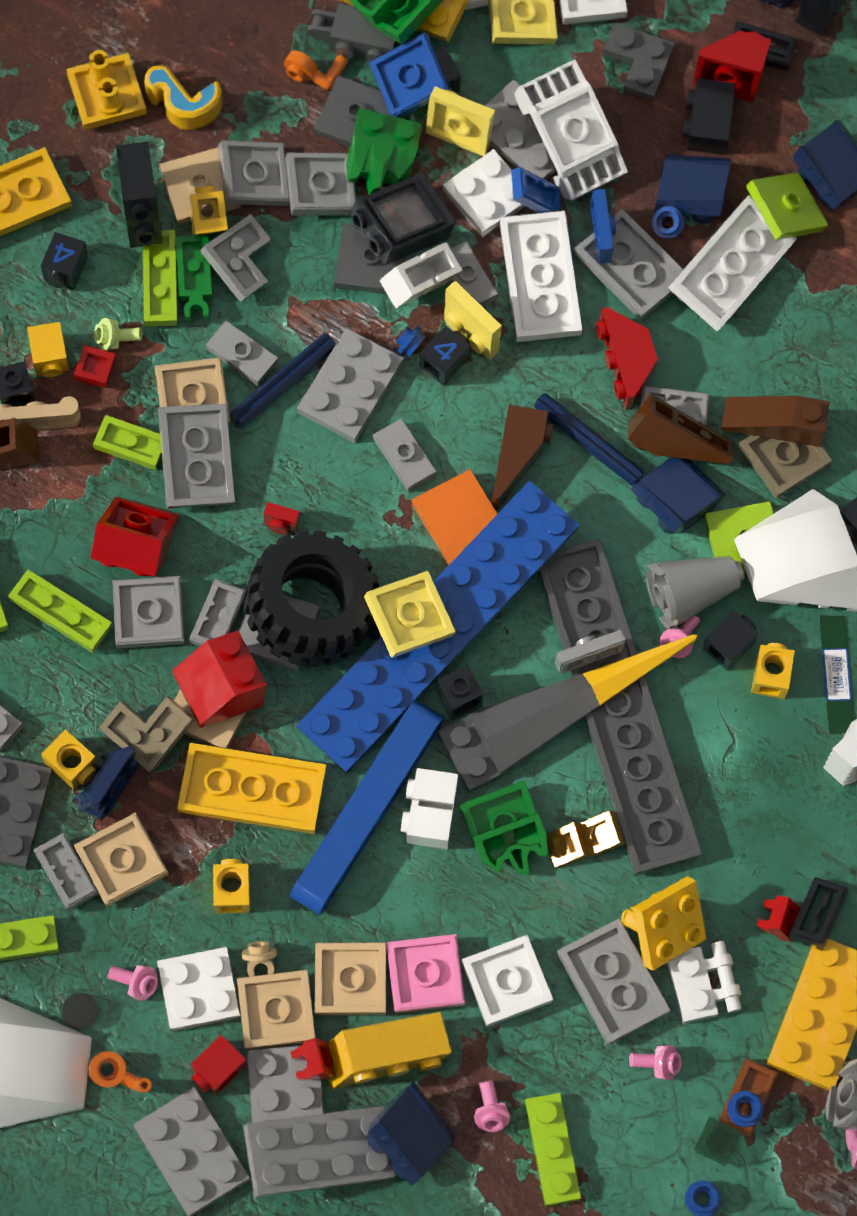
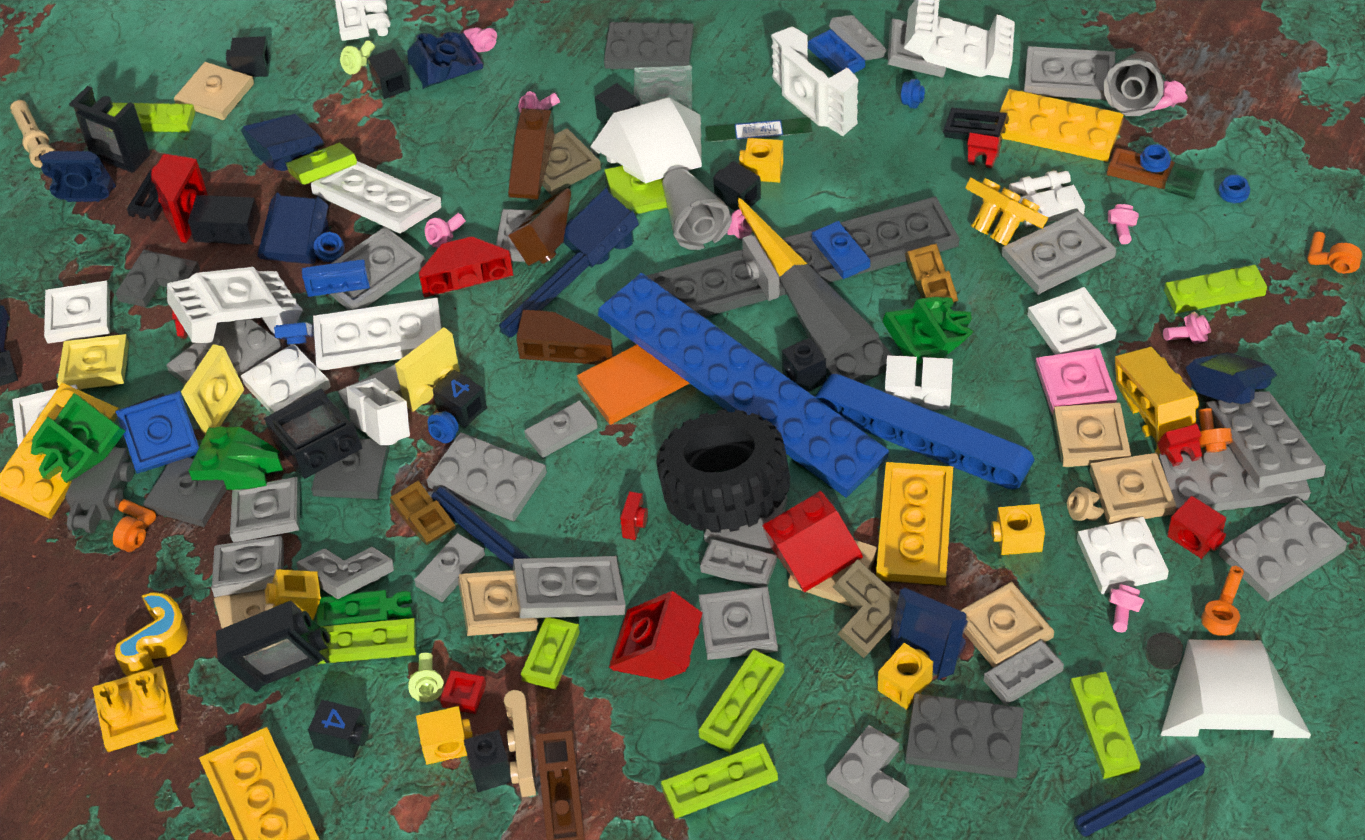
camera: 85 degrees left, 20 degrees down
light yellow plate [364,571,456,658] -> none
none -> pearl gold slope [390,480,455,545]
none -> bright pink plate [425,213,466,248]
none -> blue plate [812,221,870,279]
none -> orange plate [1198,408,1233,453]

